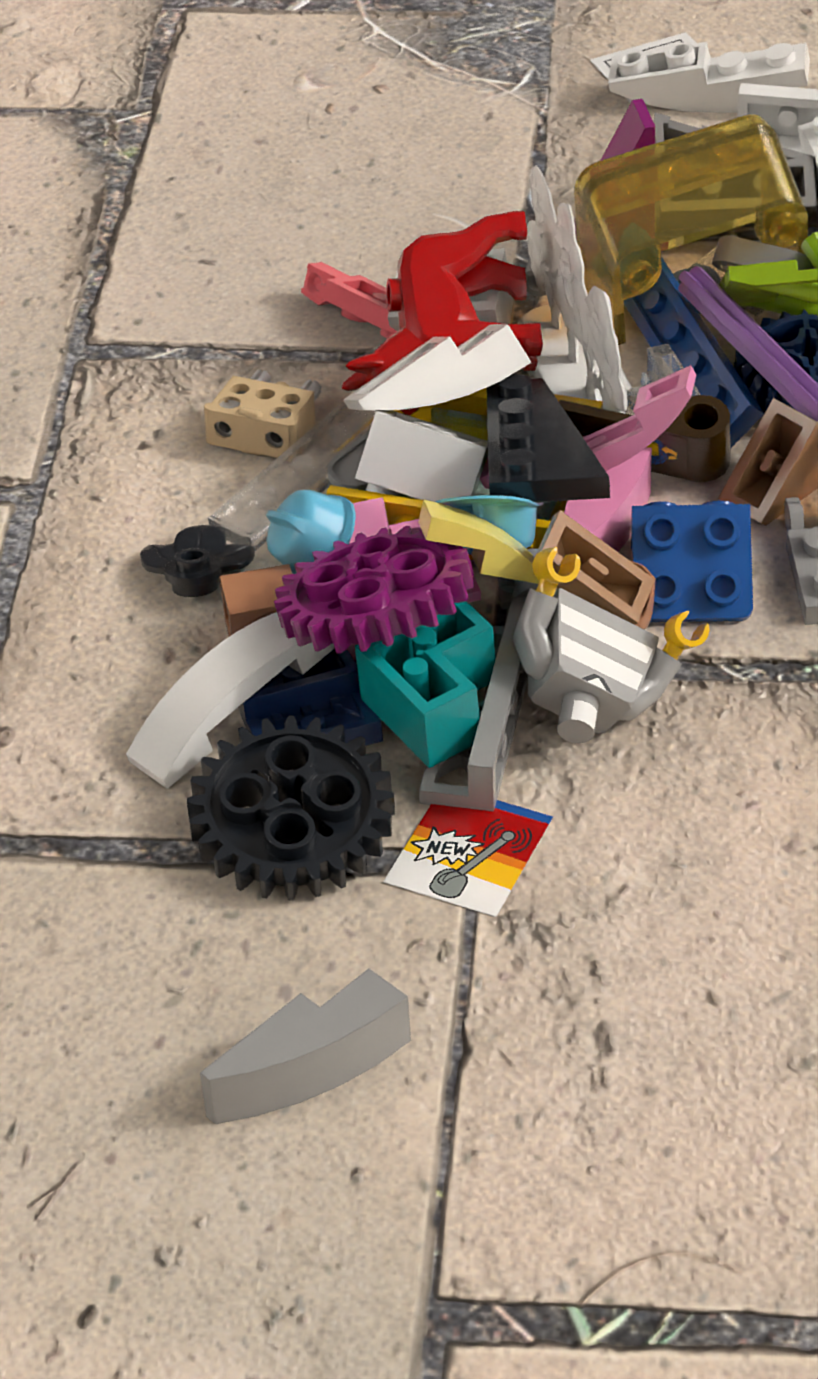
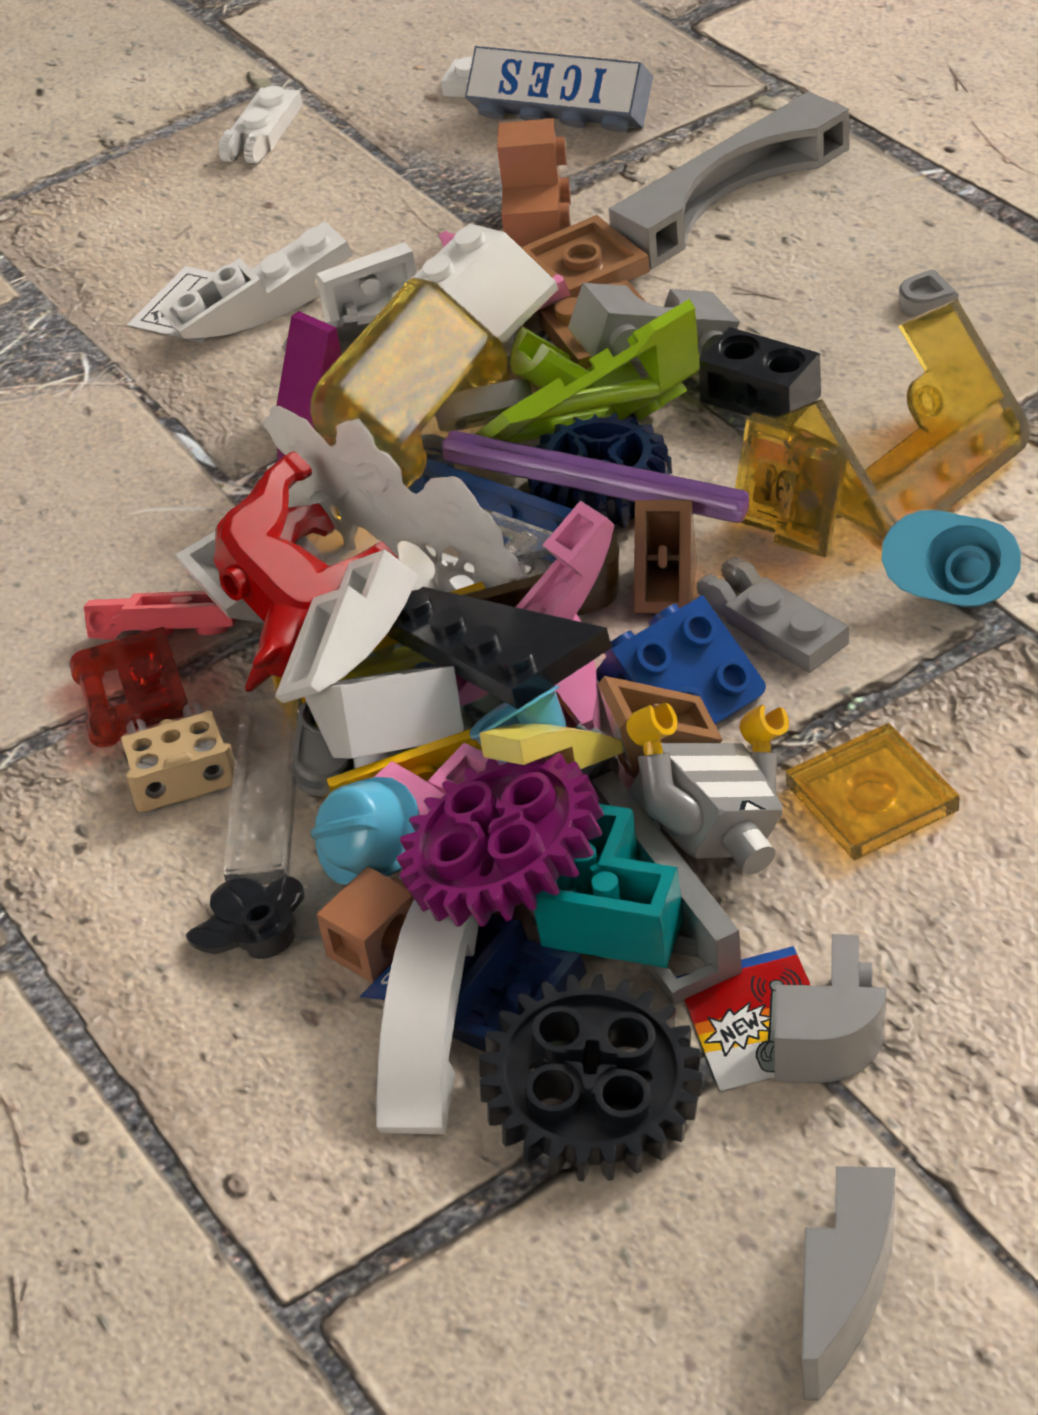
camera: 35 degrees left, 0 degrees up
none -> clear red plate [69,626,188,748]
none -> light grey brick [774,934,887,1083]
none -> clear yellow tile [786,723,960,861]

